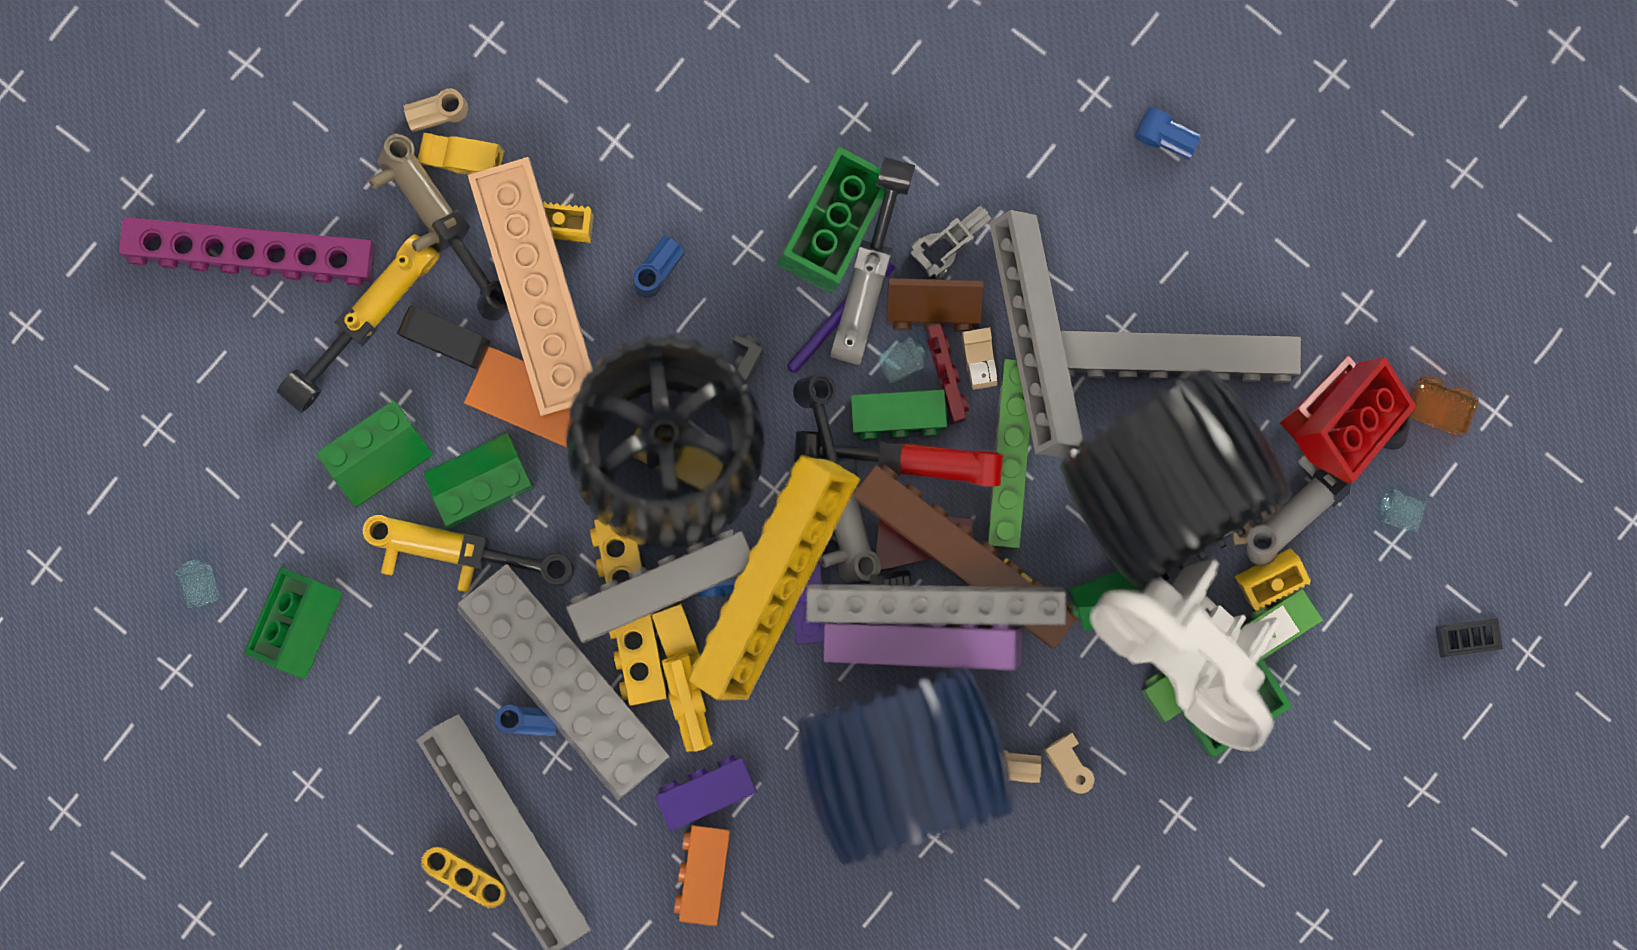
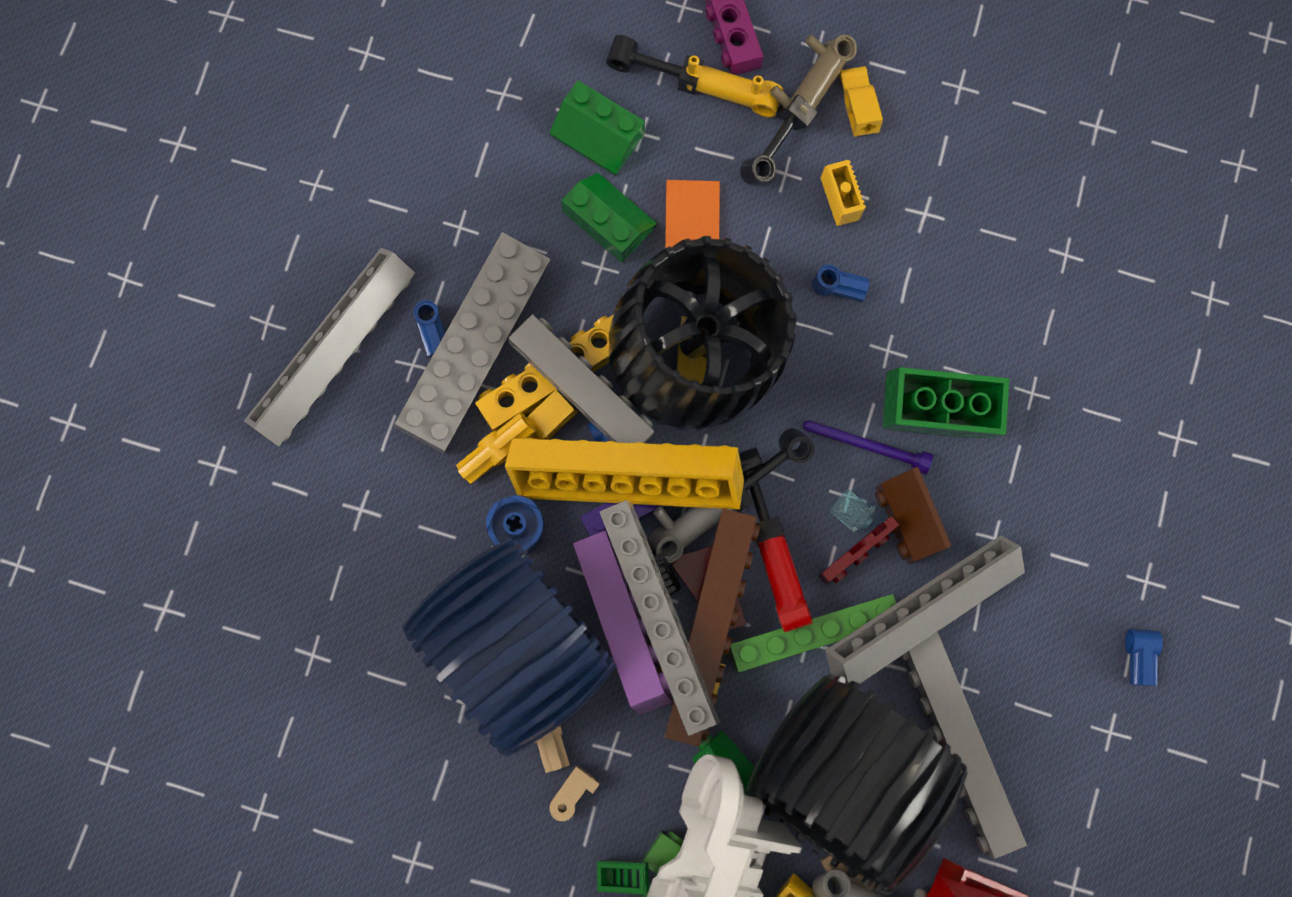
camera: 65 degrees right, 5 degrees down
clear light blue bracket [174,559,220,609] -> none
green slope [243,567,343,679] -> none
yellow piece [363,515,574,592] -> none
black beam [397,305,491,369] -> none
tan piece [404,89,468,132] -> none
yellow beam [422,846,508,908] -> none
light nougat plate [468,157,593,416] -> none
dark purple brick [655,755,757,831] -> none
orange brick [674,825,730,926] -> none
dark grey bracket [733,334,764,385] -> none
piece [830,157,915,366] -> none
green brick [850,390,947,441] -> none
light grey piece [910,205,992,280] -> none
tan leg [961,327,997,390] -> none
none -> blue brick [486,495,545,555]
none -> green slope [597,859,649,895]

